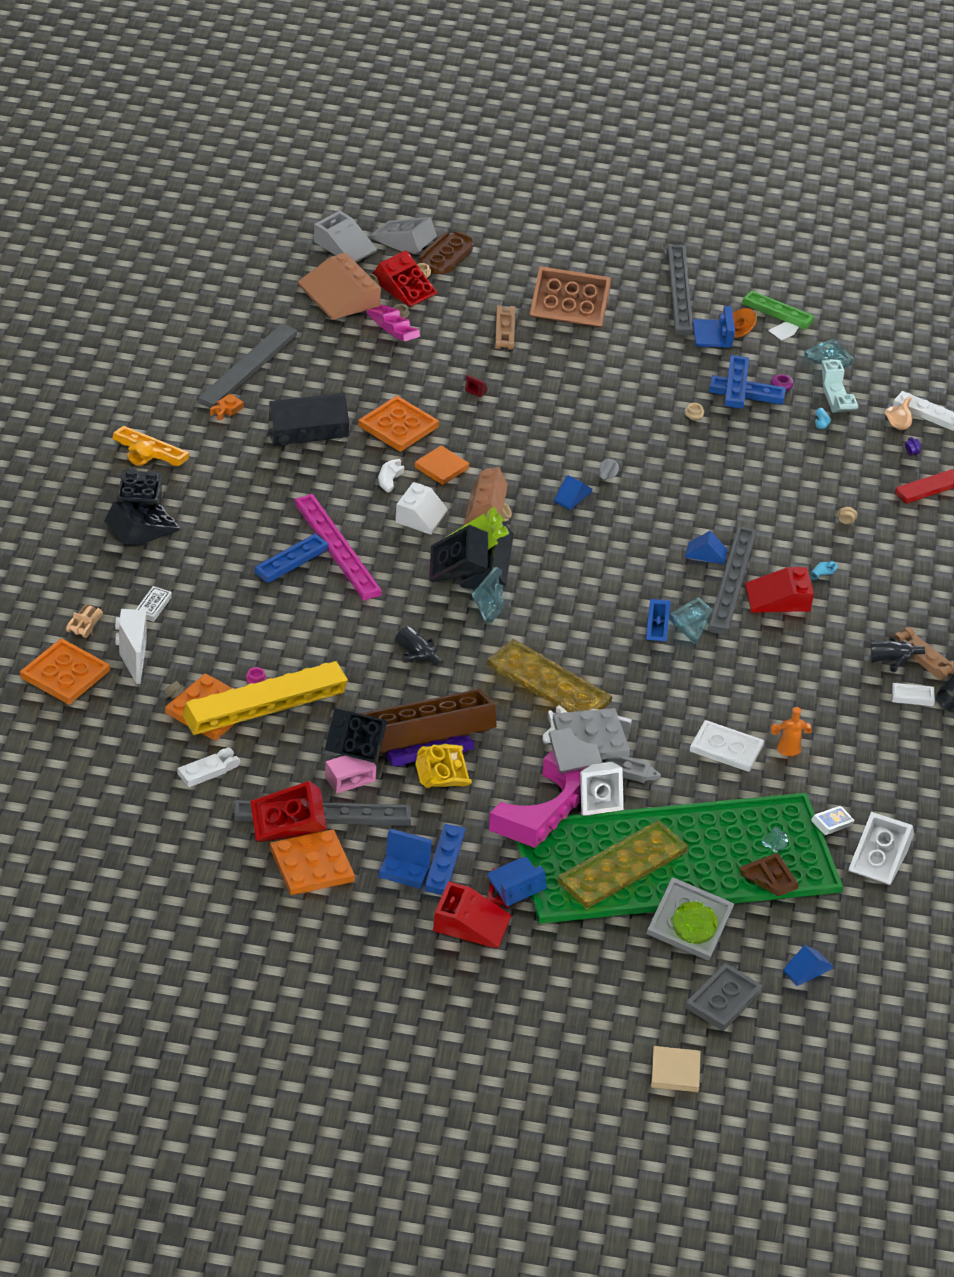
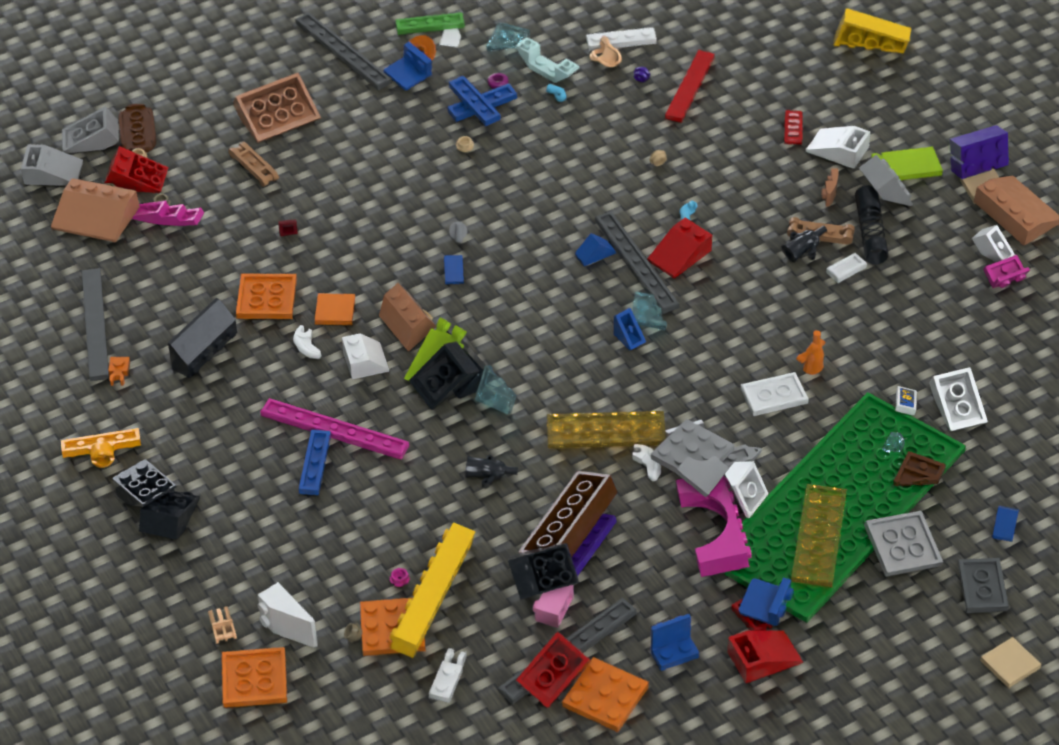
camera: 35 degrees left, 5 degrees up
white tile [136,586,172,622] -> none
yellow slope [416,744,472,788] -> none
blue plate [424,823,466,895] -> none
clear neon green tile [672,901,718,944] -> none

